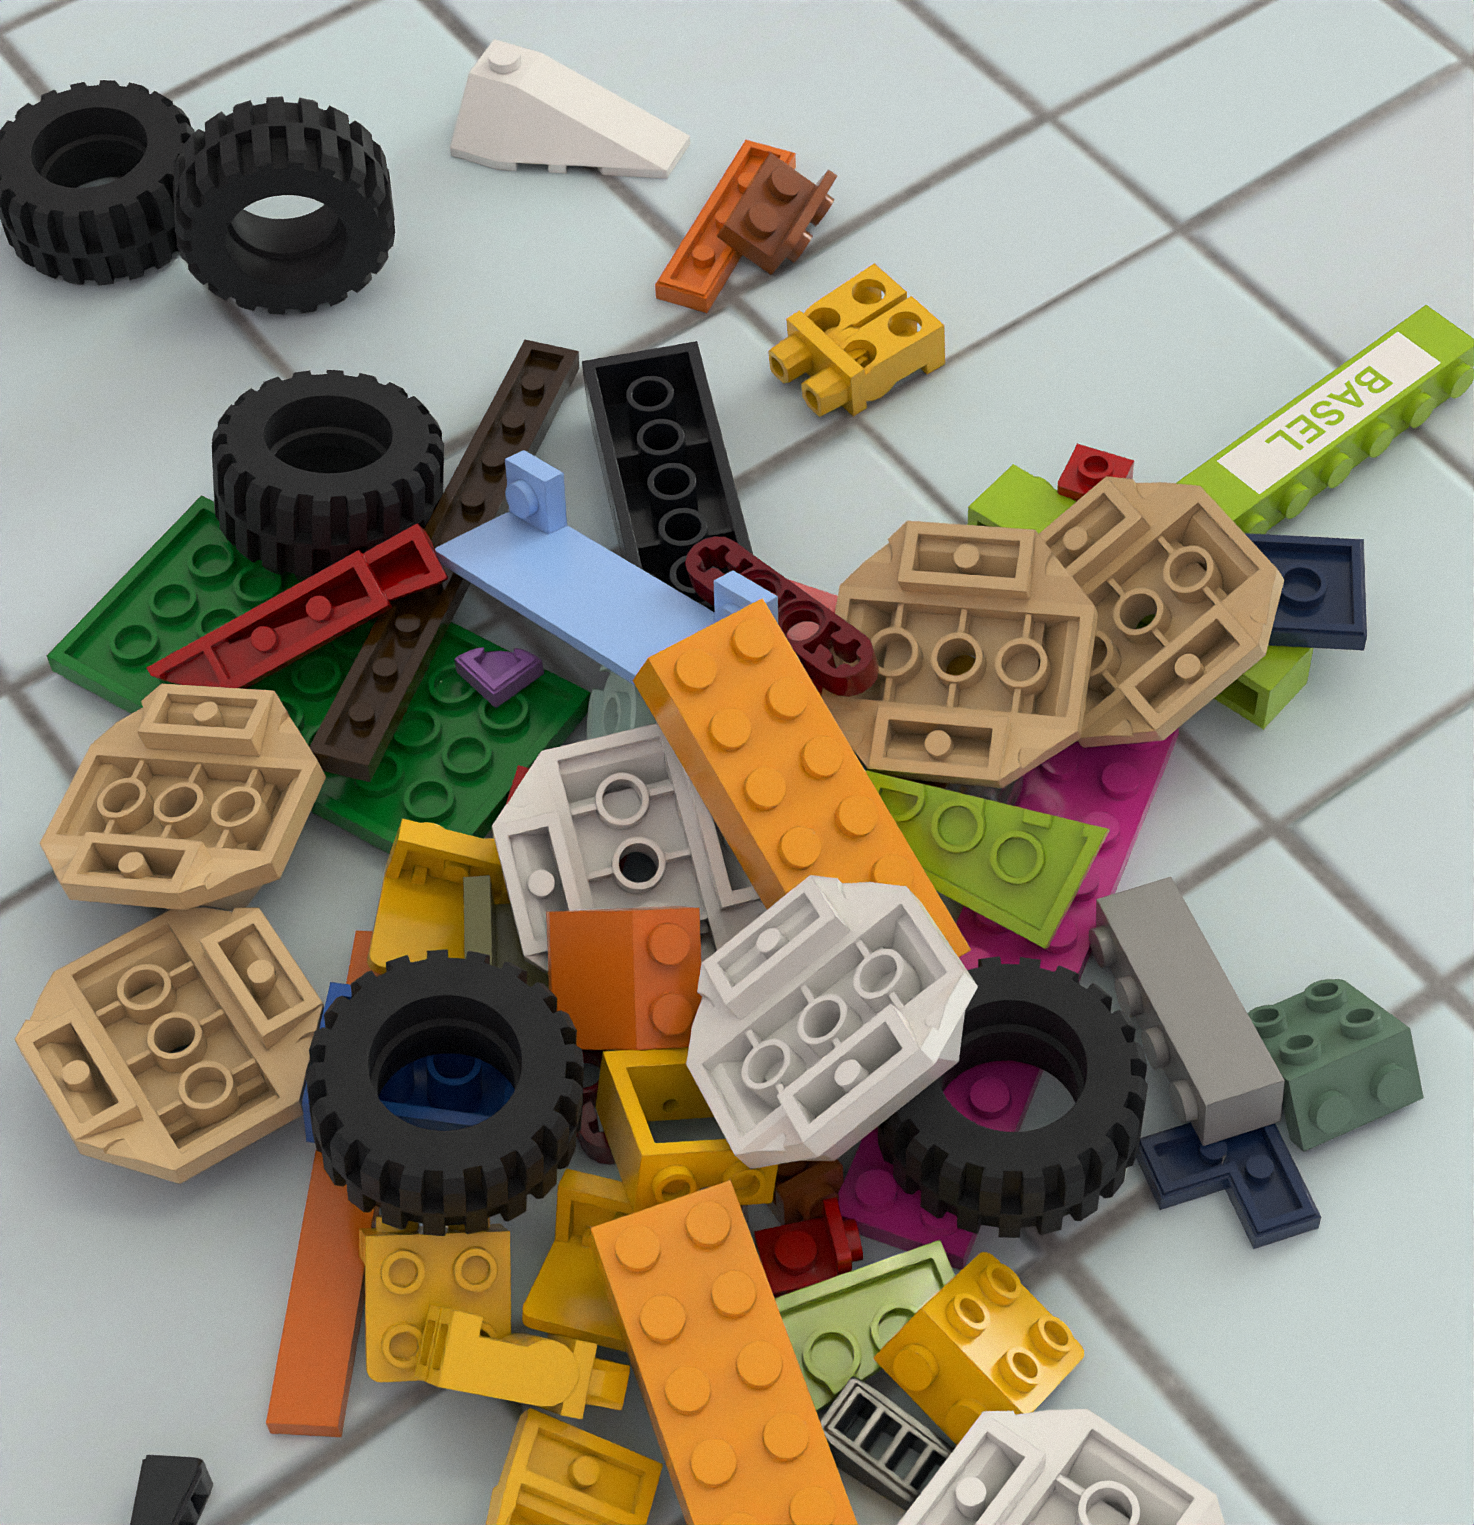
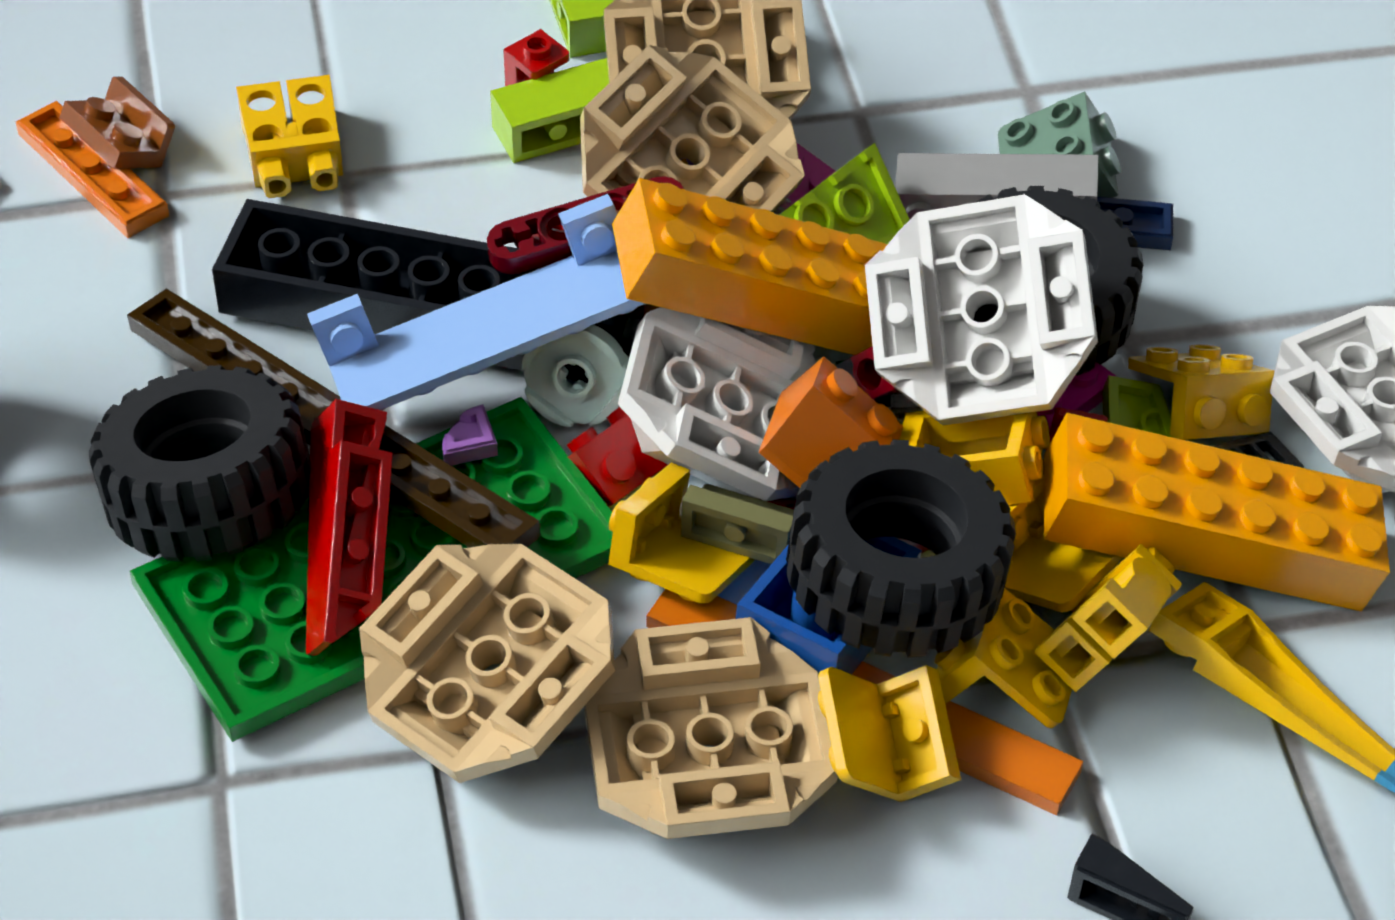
camera: 70 degrees left, 5 degrees down
none -> yellow bracket [818,665,961,802]

